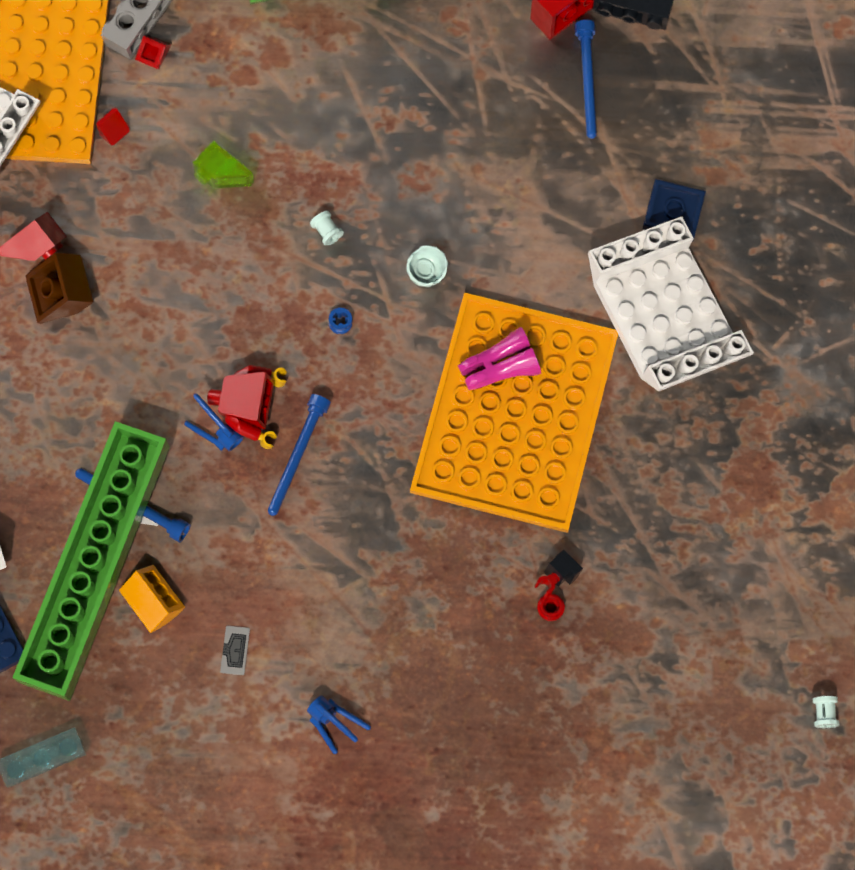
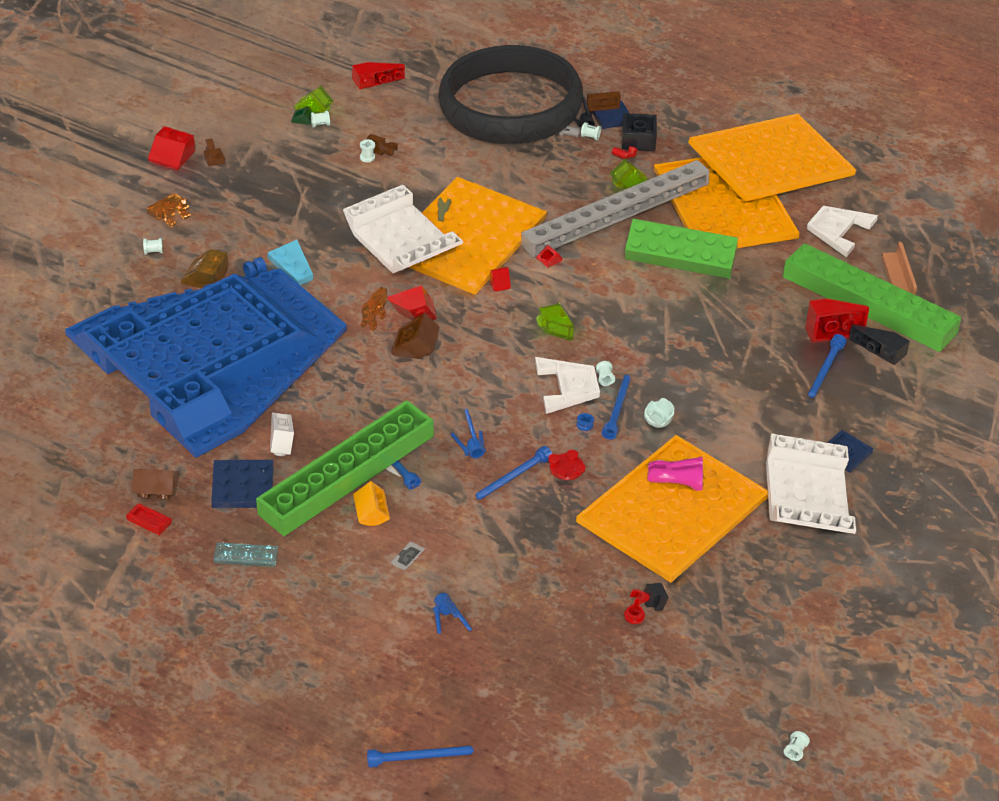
camera: 25 degrees right, 30 degrees down
torso [207,365,287,449] -> none
none -> white wing [535,357,600,414]
none -> red piece [548,450,586,480]
none -> blue piece [601,375,631,440]

